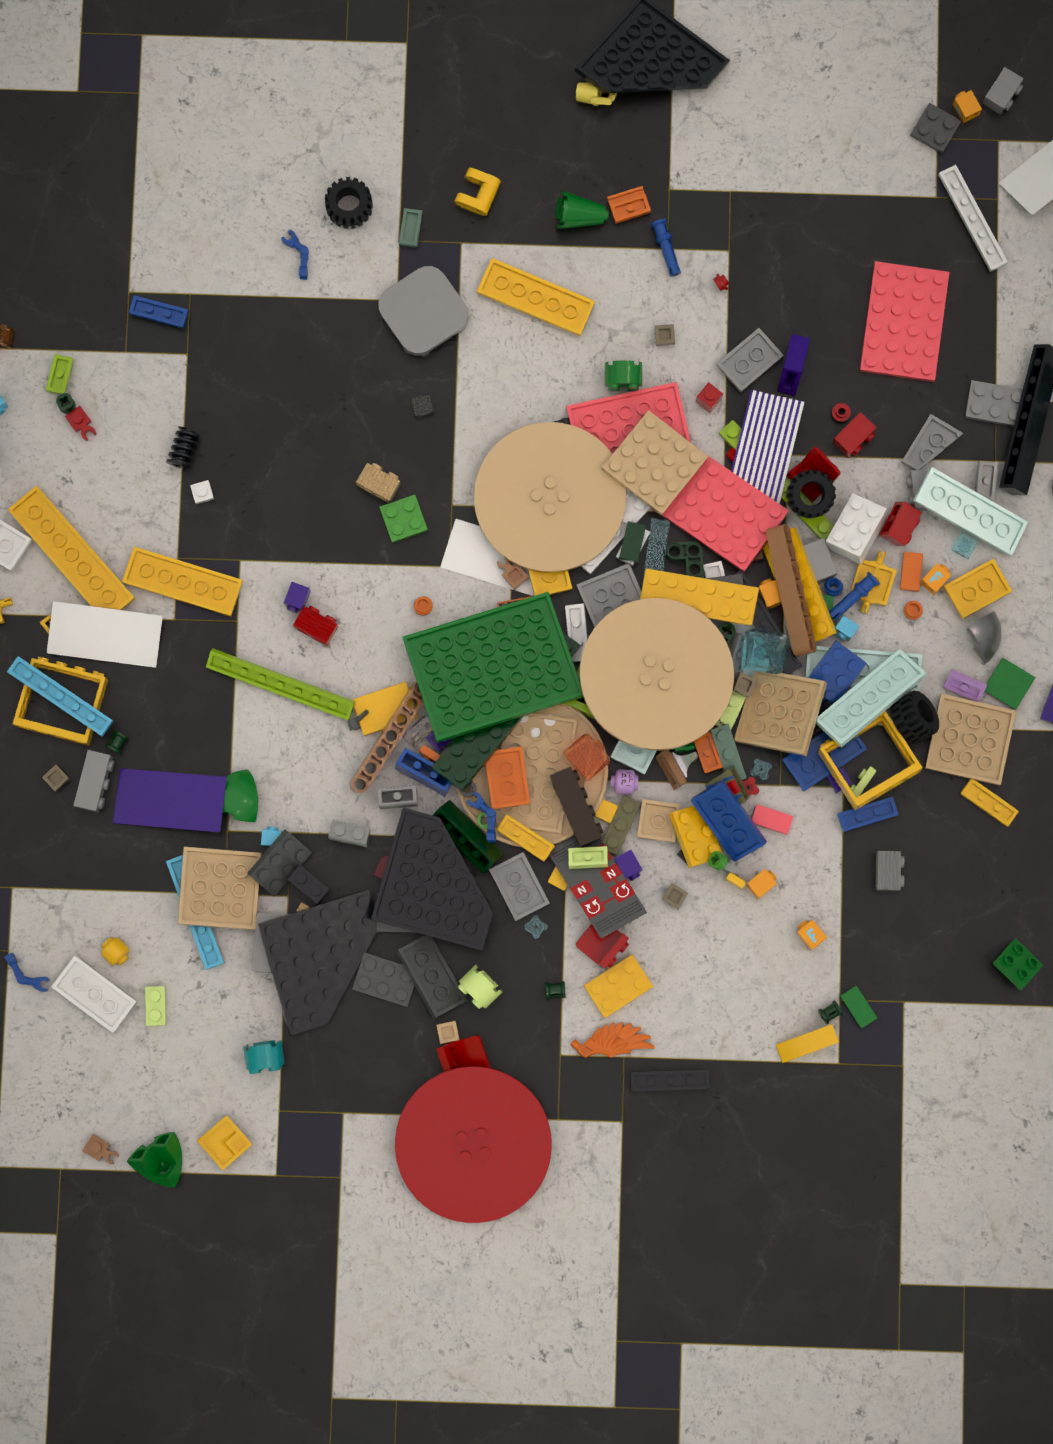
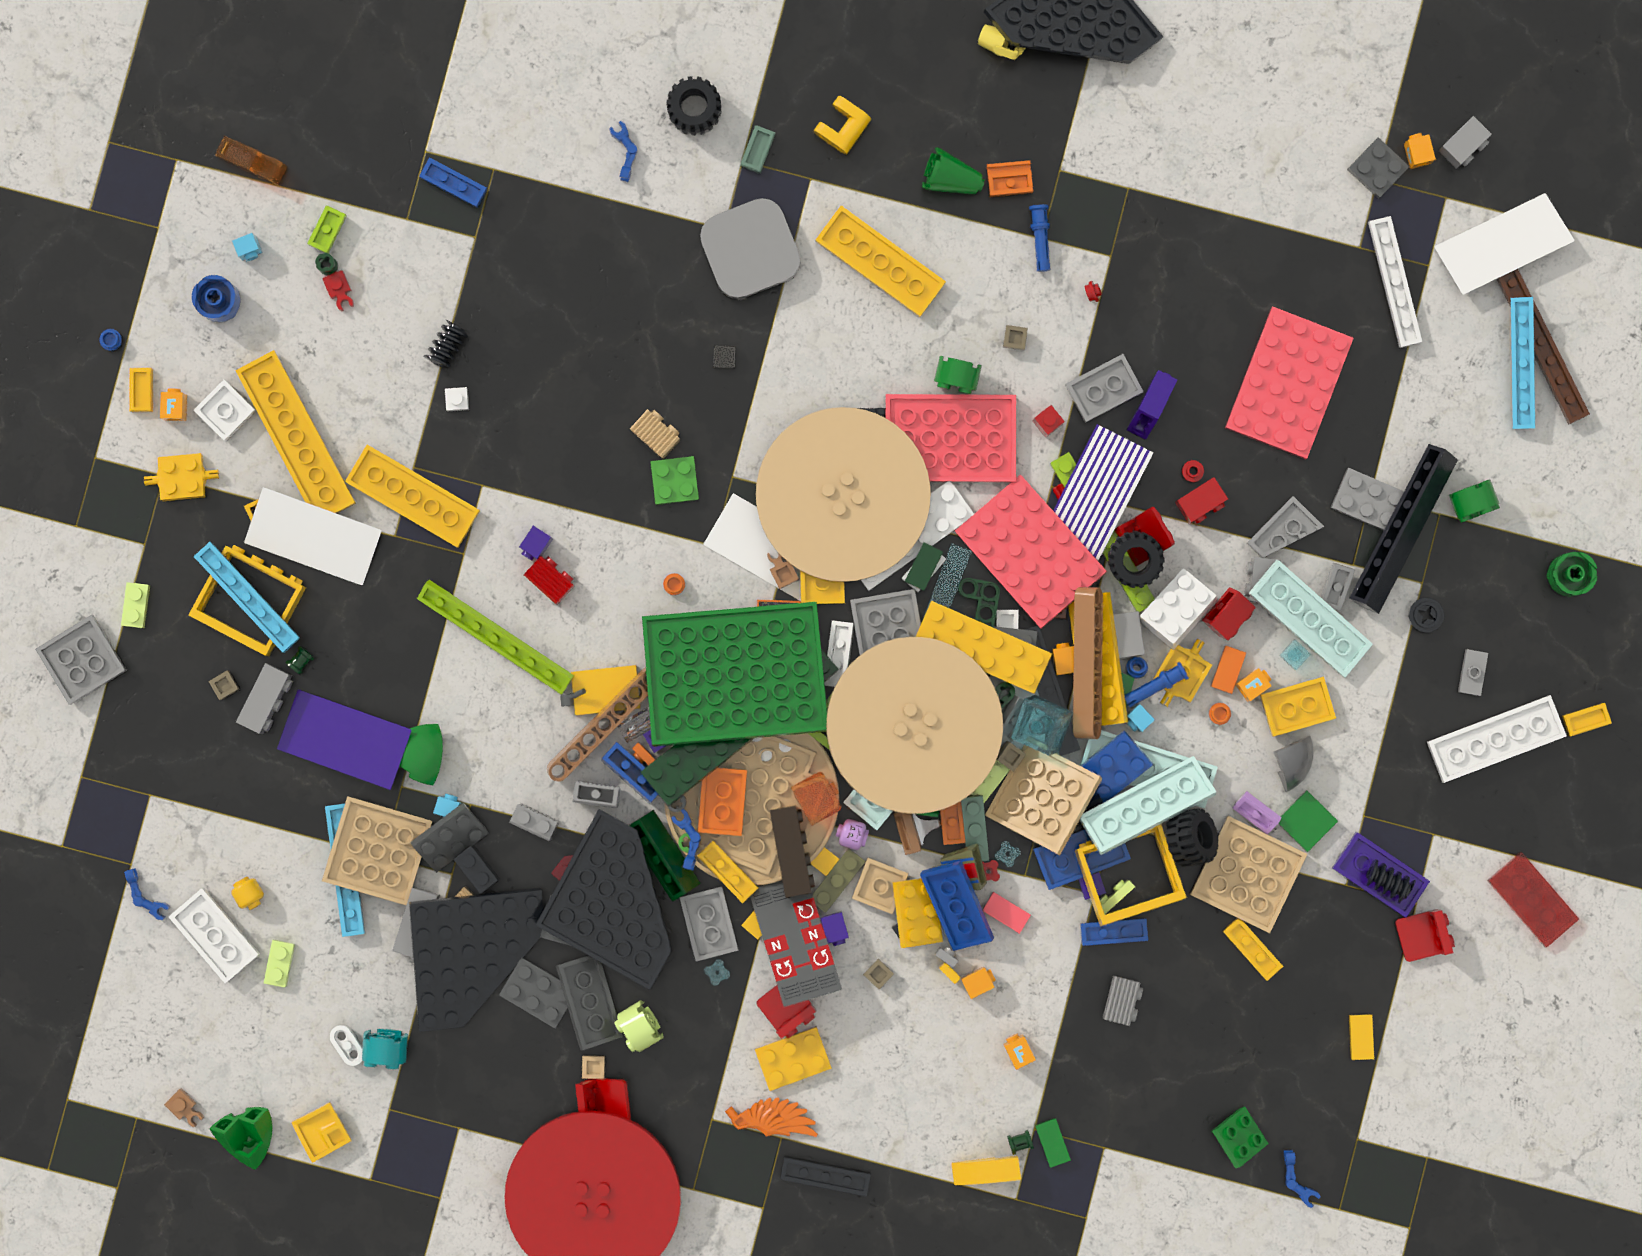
camera: 15 degrees right, 5 degrees up
dark green bush [545,981,566,1000] -> none
yellowish green plate [568,846,608,869] -> none
tan plate [601,410,708,516] -> none
bright green bush [708,851,728,871] -> none
none -> white plate [330,1025,363,1066]

